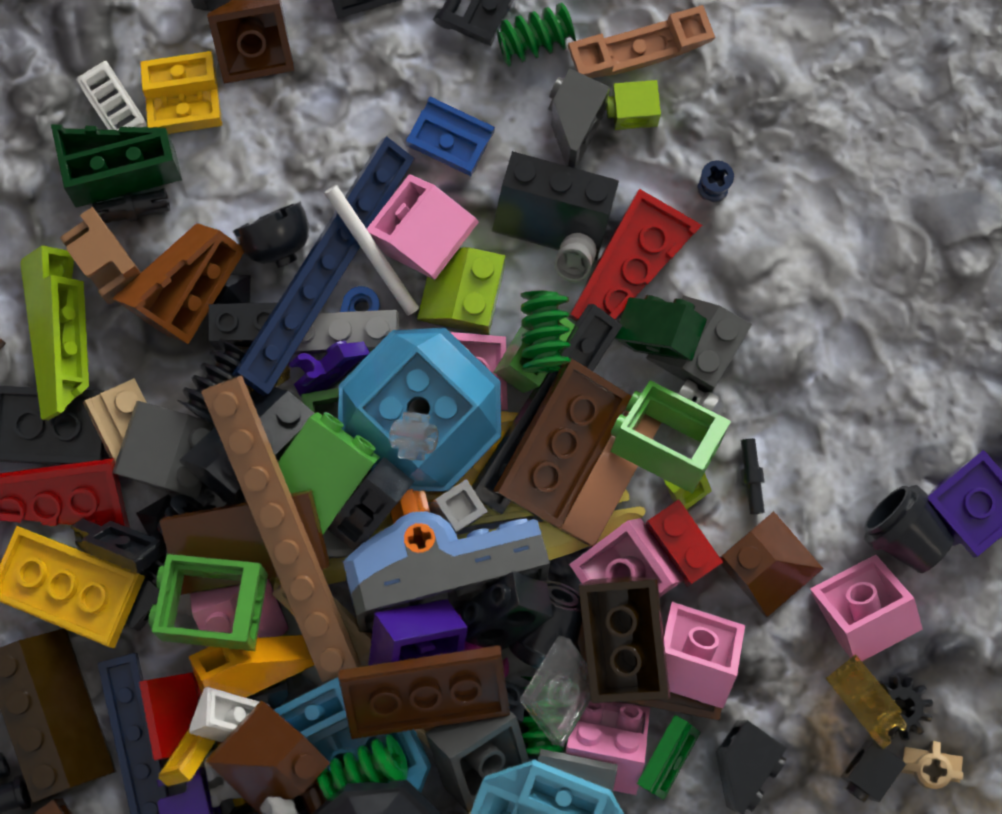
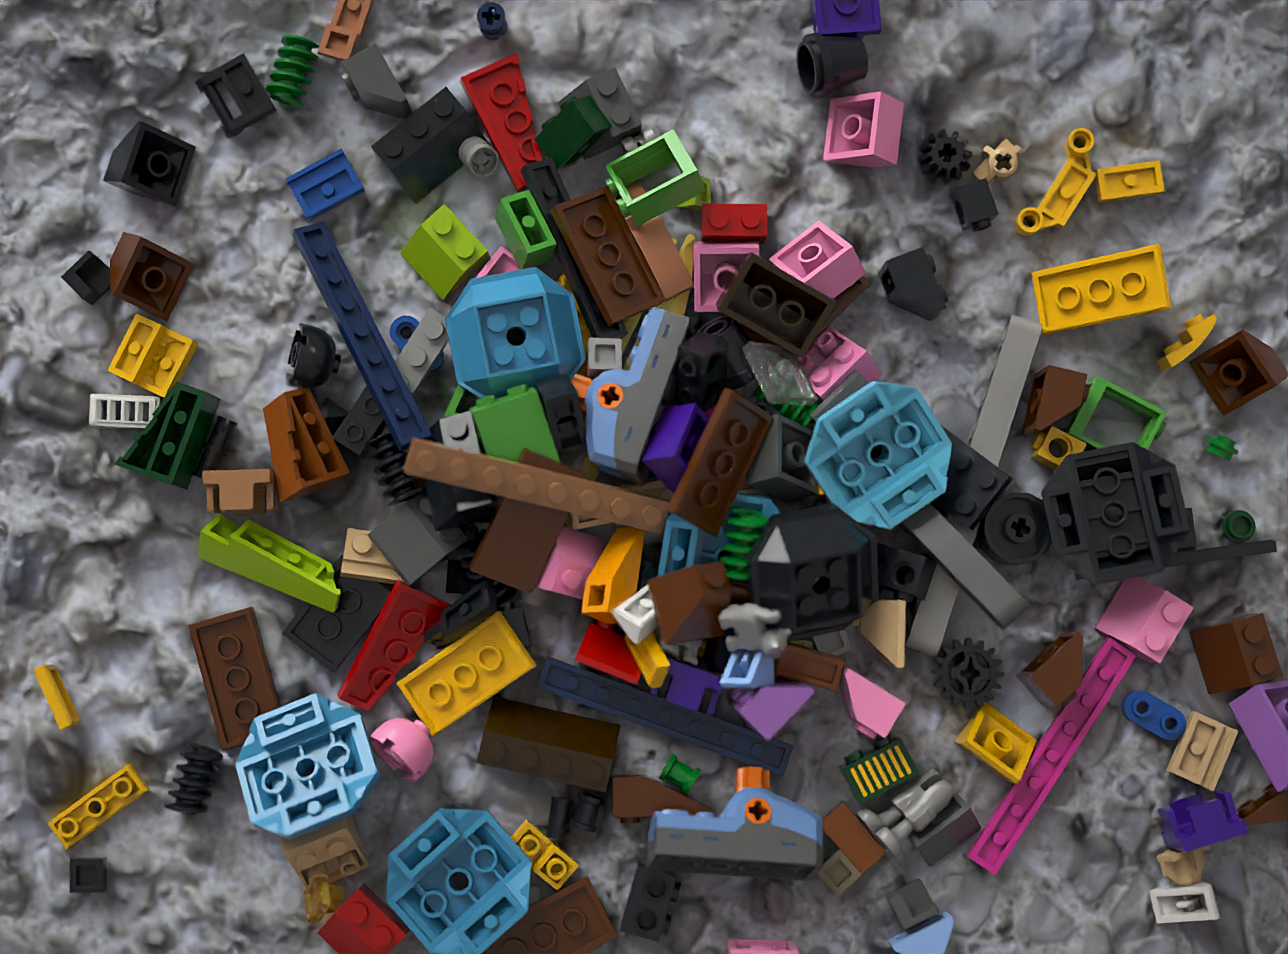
camera: 60 degrees left, 5 degrees up
bright green window [149,554,268,651] -> none
dark purple plate [289,340,369,397] -> none
white bar [324,185,419,316] -> none
bright pink slope [367,174,479,280] -> none
clear gear [389,412,439,461] -> none
green piece [520,291,571,373] -> none
lime brick [606,80,661,130] -> none
green plate [637,715,701,800] -> none
reddish brown slope [720,511,824,618] -> none
black bar [740,438,765,515] -> none
clear yellow hinge [826,654,907,749] -> none

